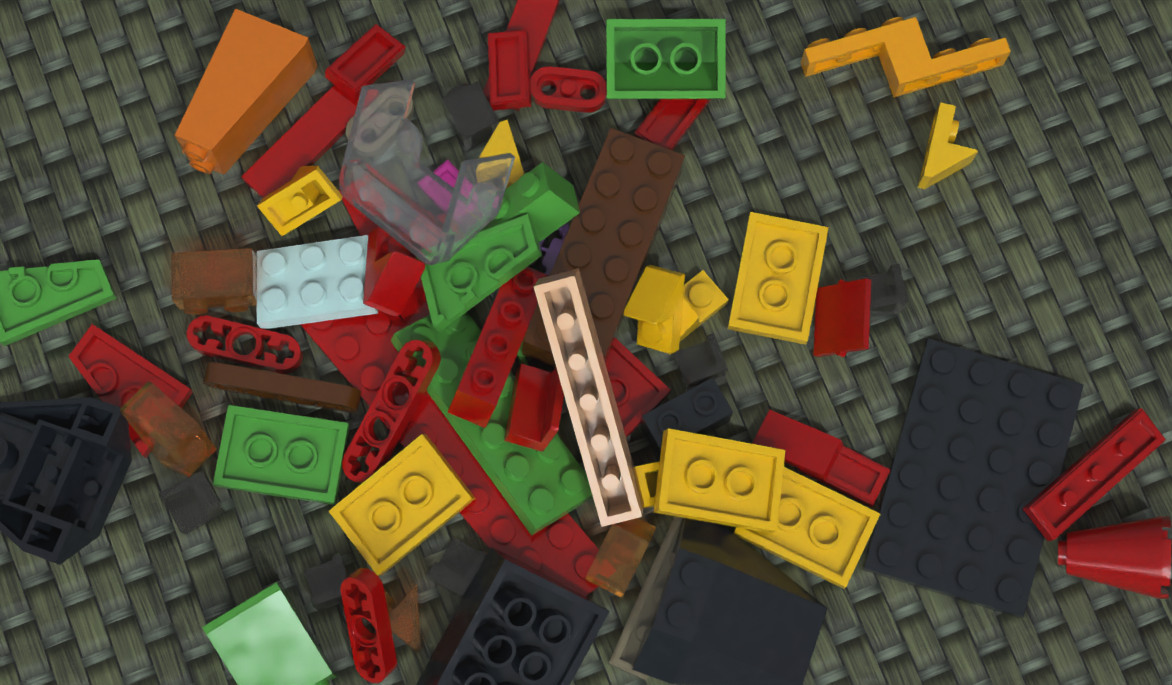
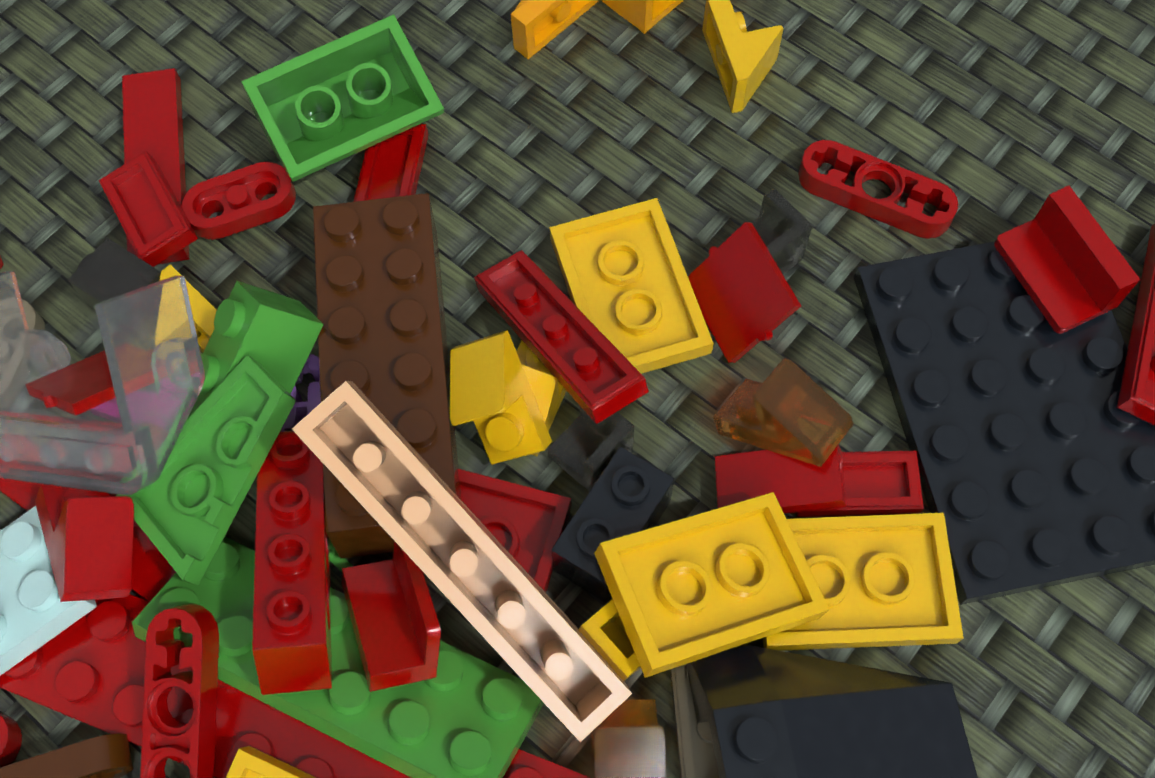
camera: 25 degrees left, 10 degrees down
none -> red piece [25,343,174,416]
none -> red tile [474,250,649,424]
none -> clear orange slope [713,358,853,467]
none -> red beam [798,140,958,239]
none -> red panel [994,185,1140,334]

